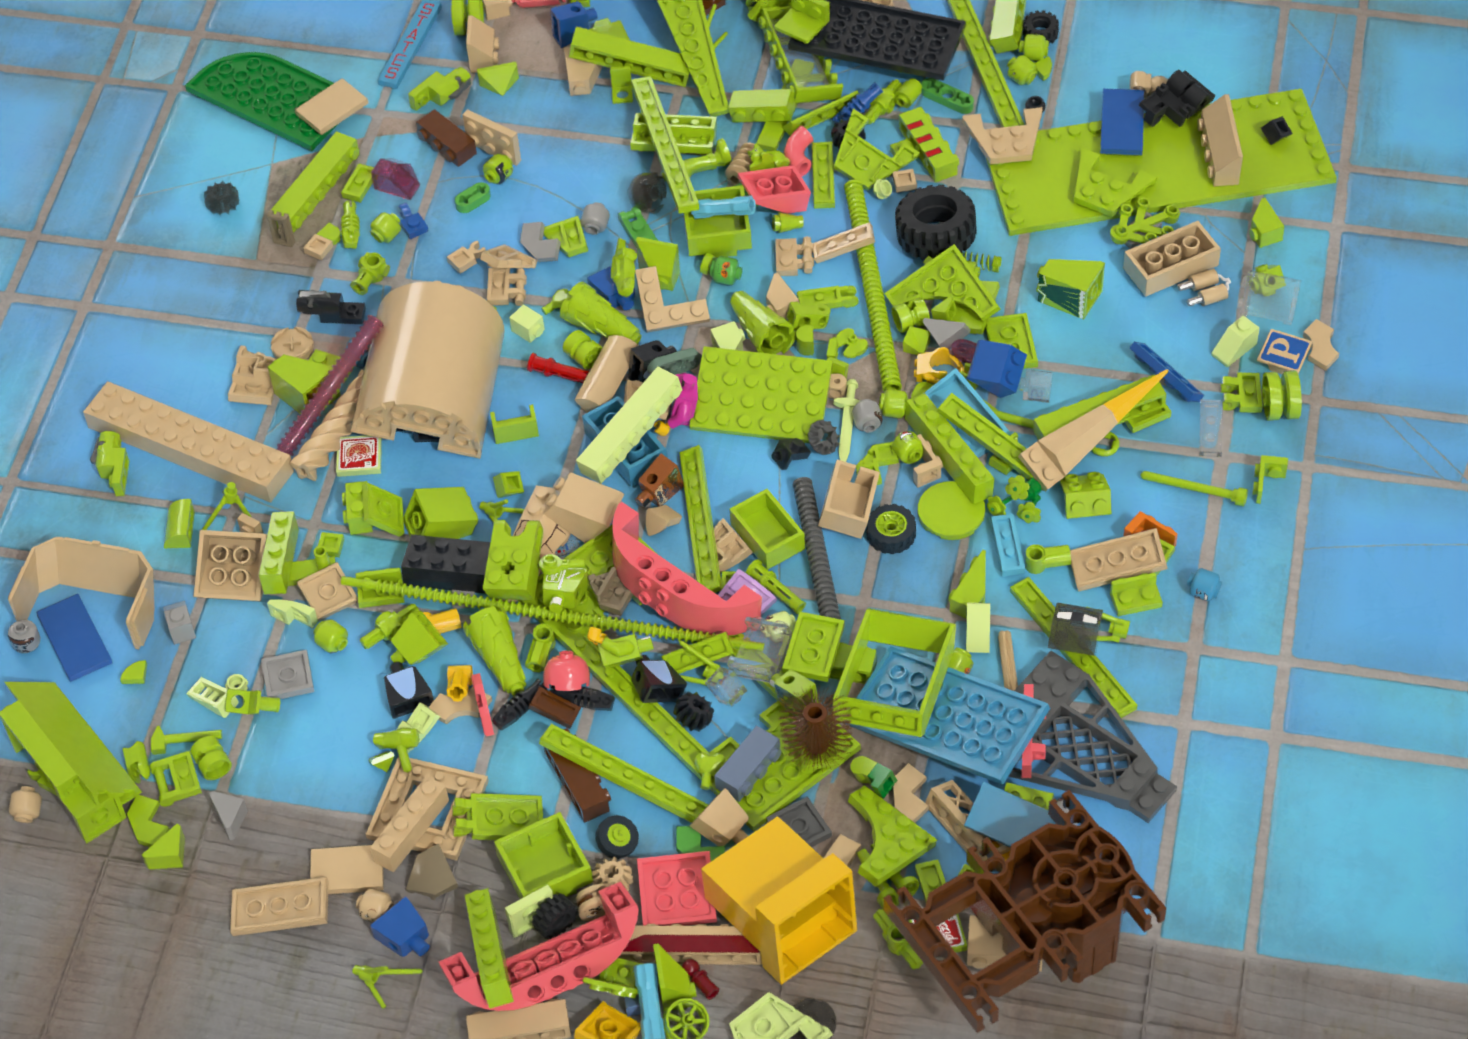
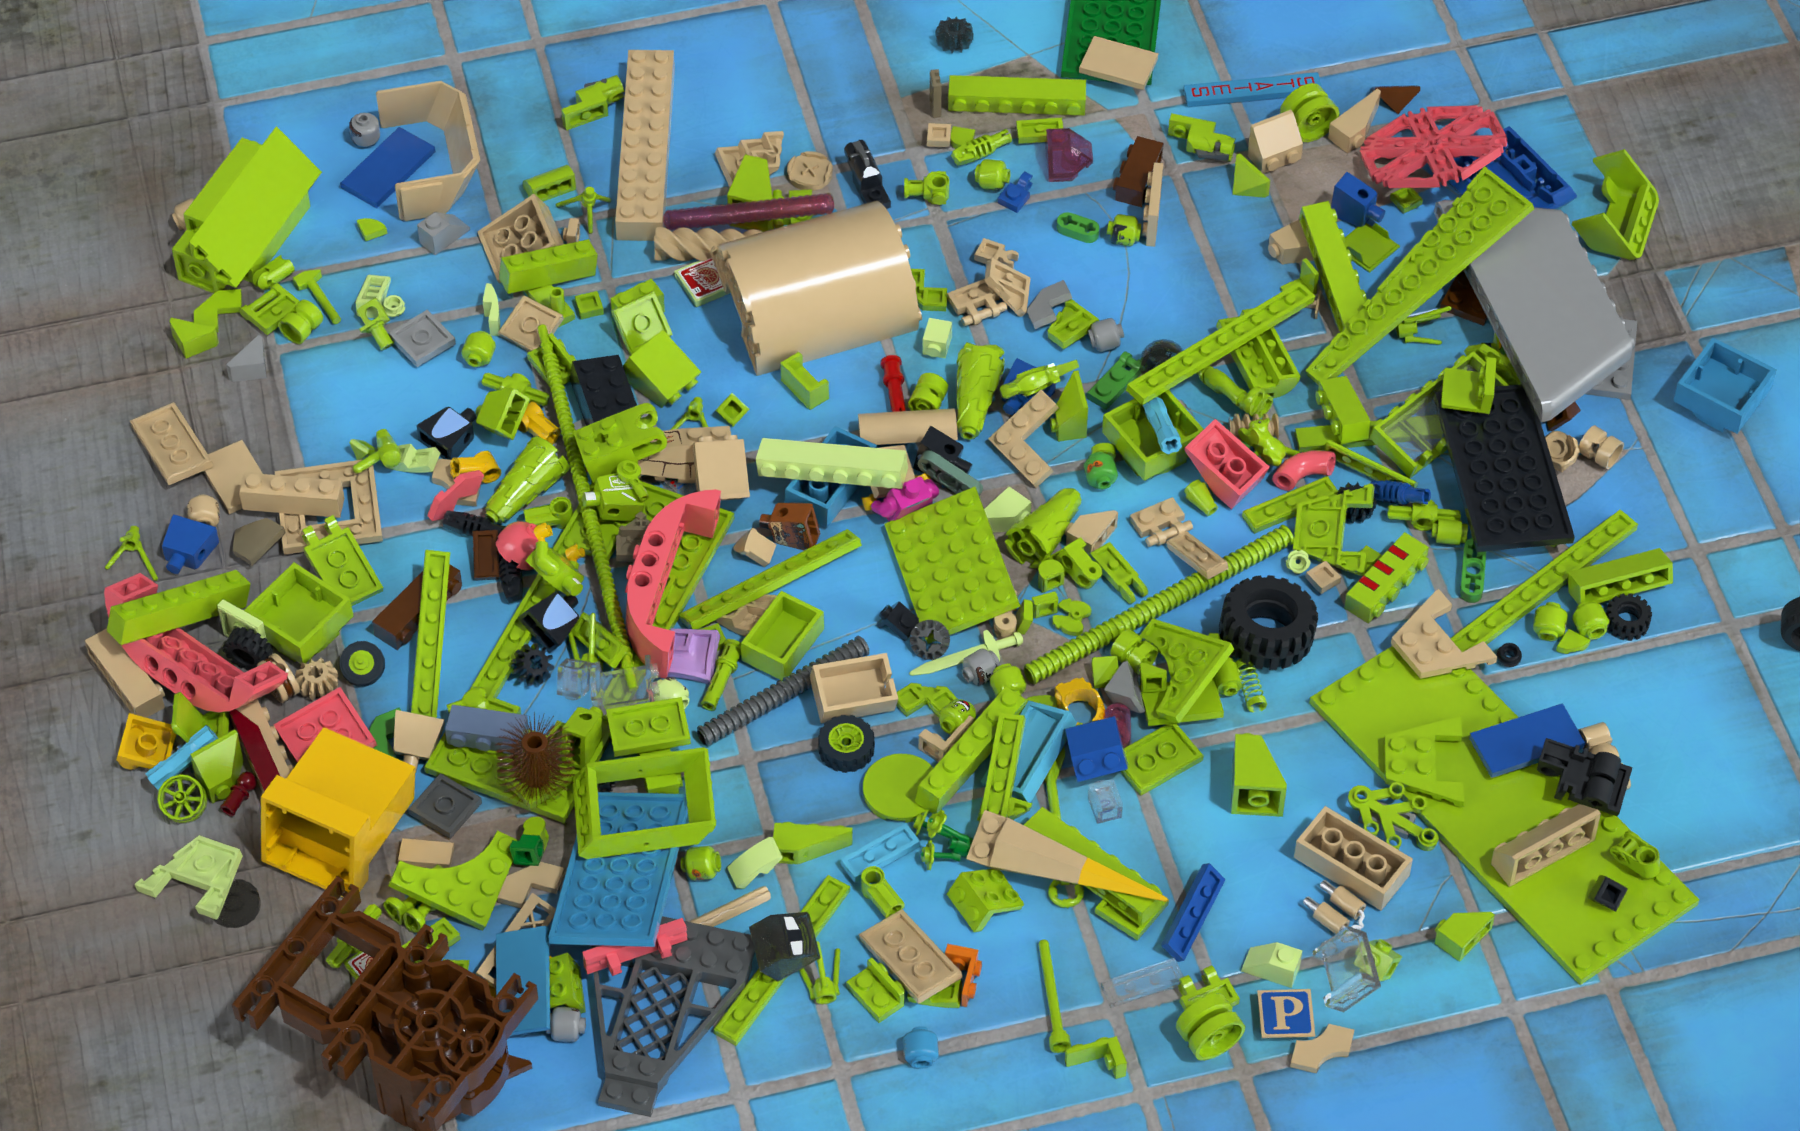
camera: 60 degrees right, 0 degrees up
none -> lime piece [1610,831,1660,879]

